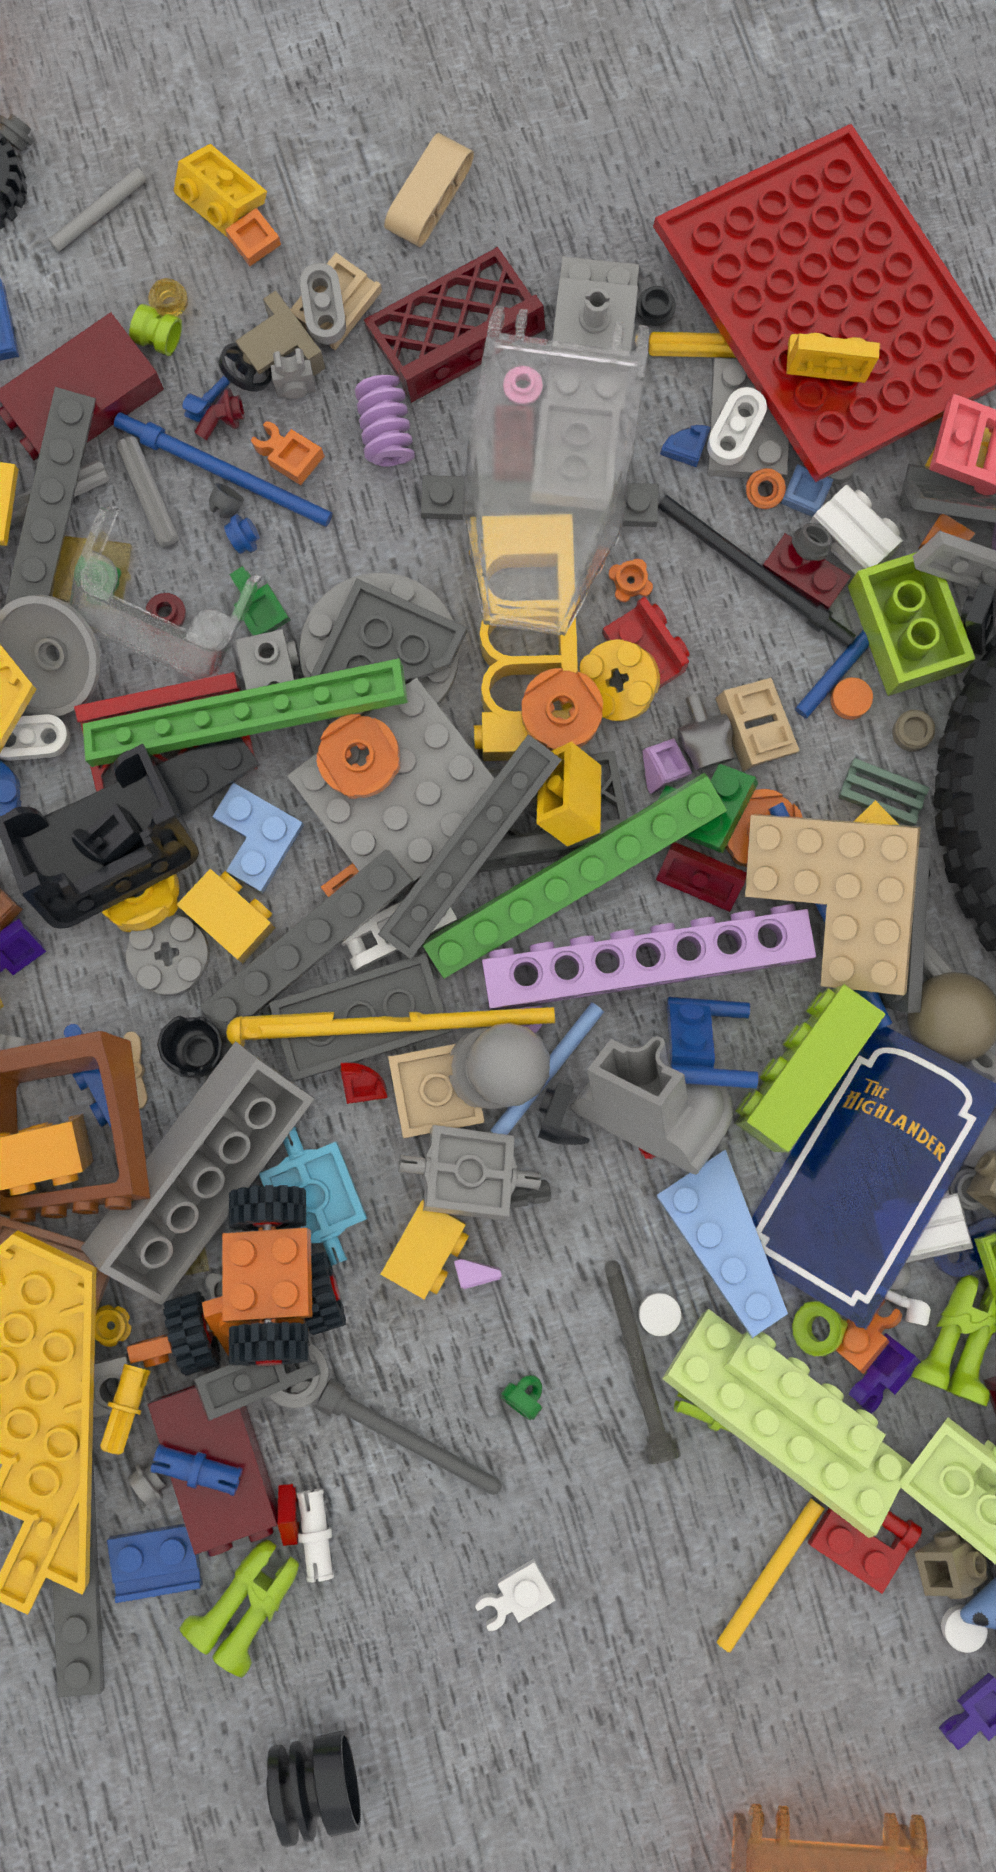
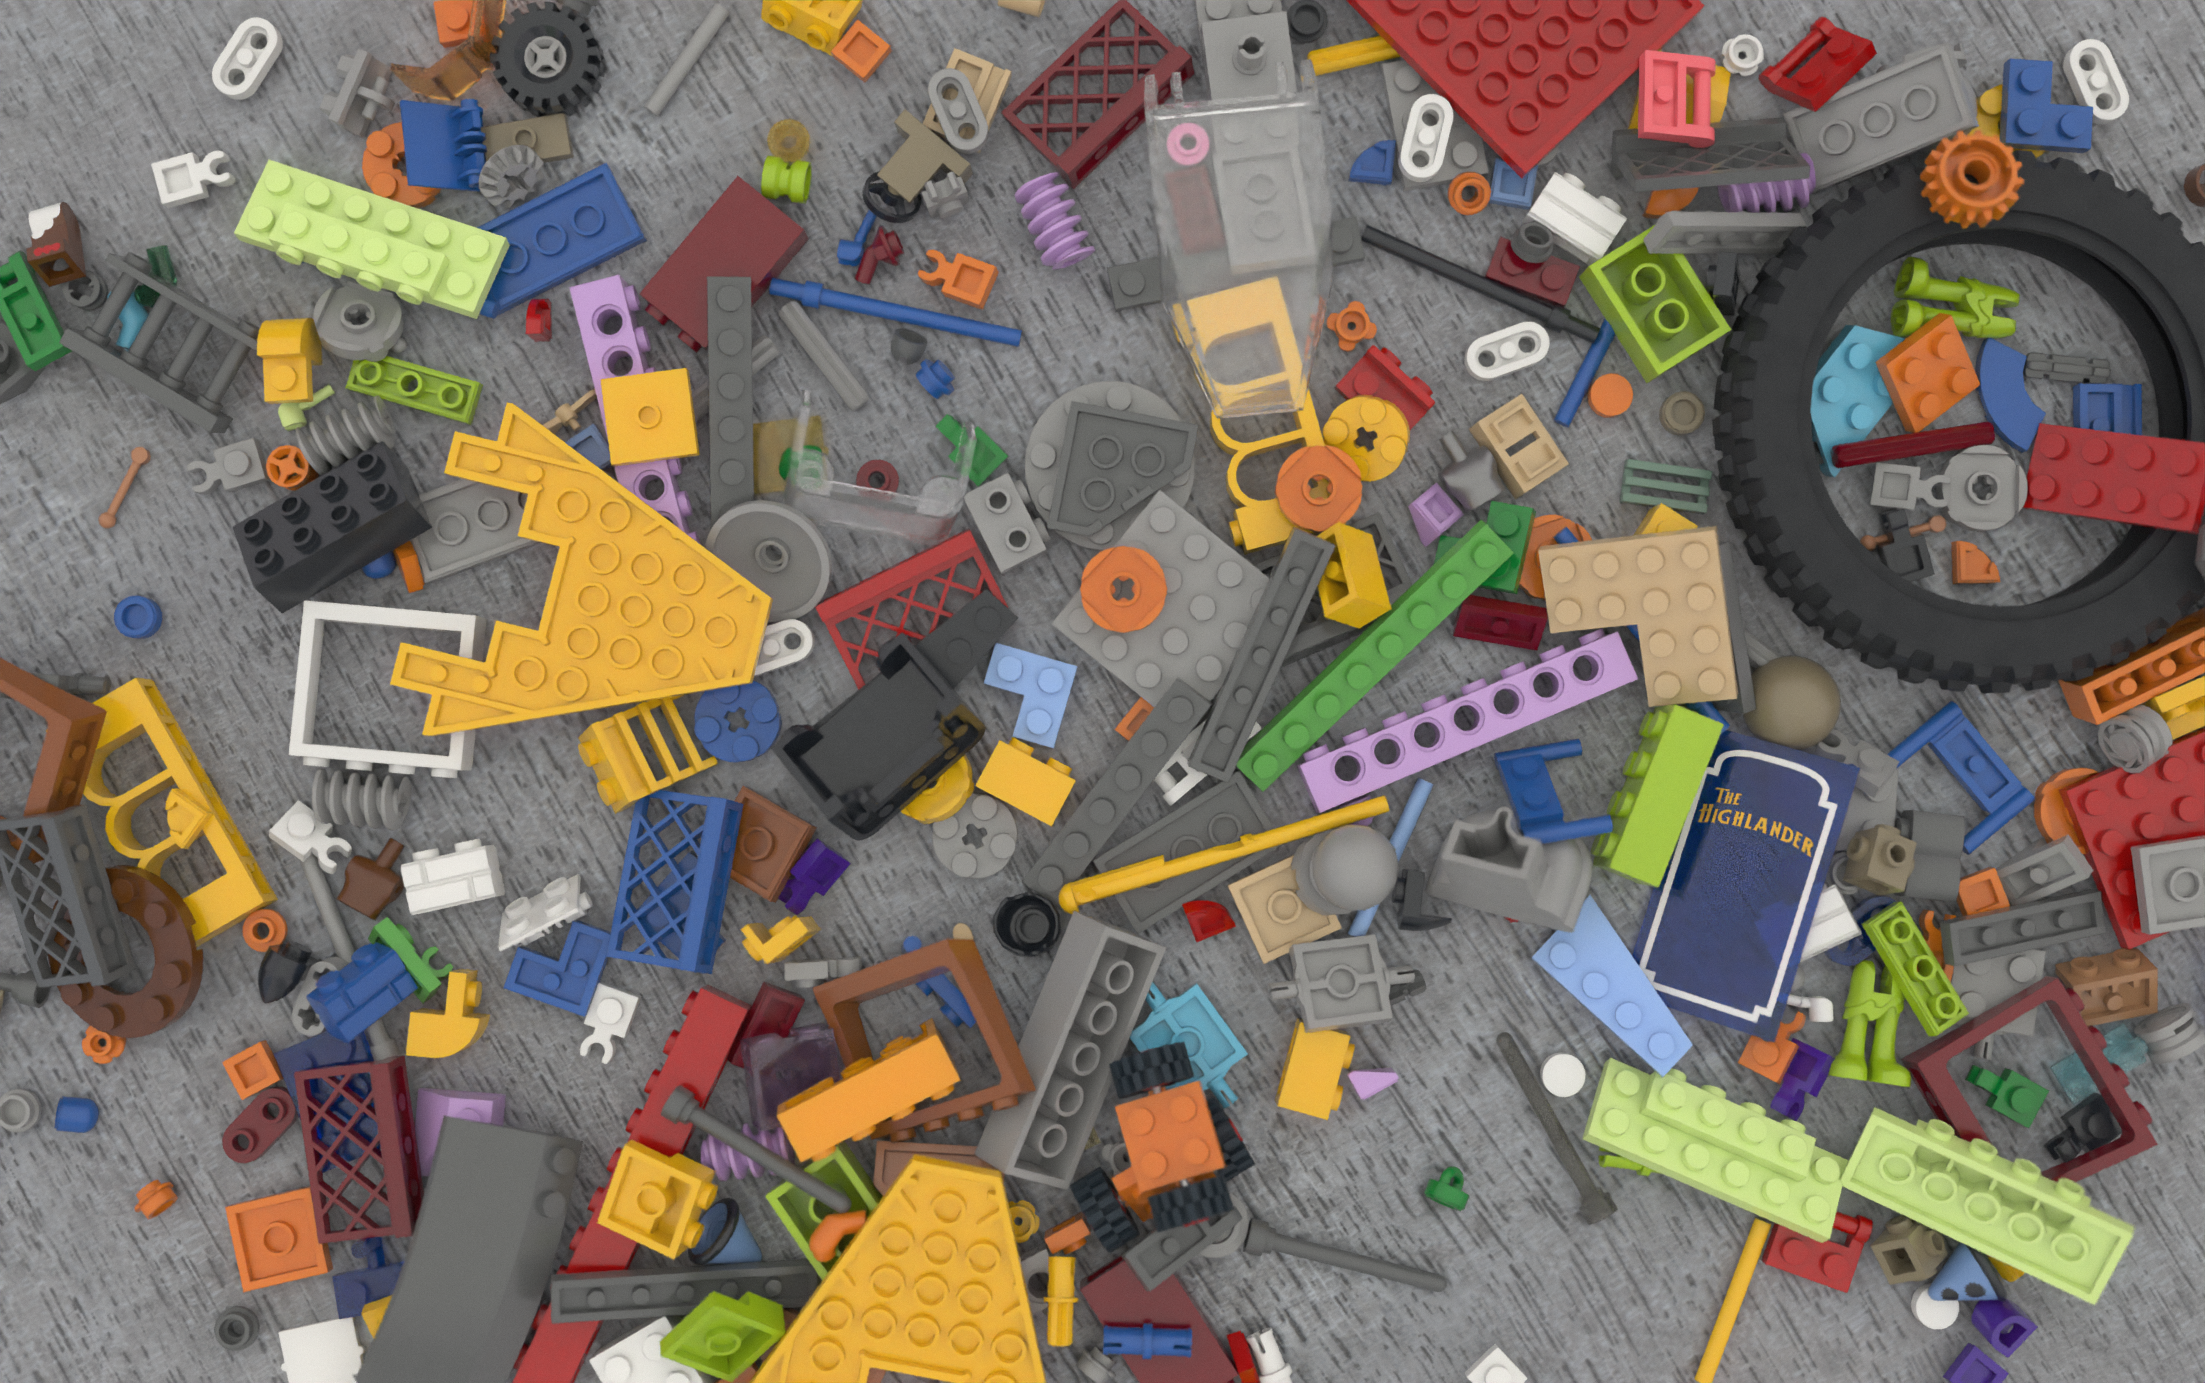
camera: 10 degrees left, 5 degrees up
black plate [71,803,142,866] -> none
bright green plate [83,658,408,767] -> none
yellow bracket [787,333,880,383] -> none
lime piece [792,1301,848,1357] -> none
none -> white plate [1464,322,1550,381]

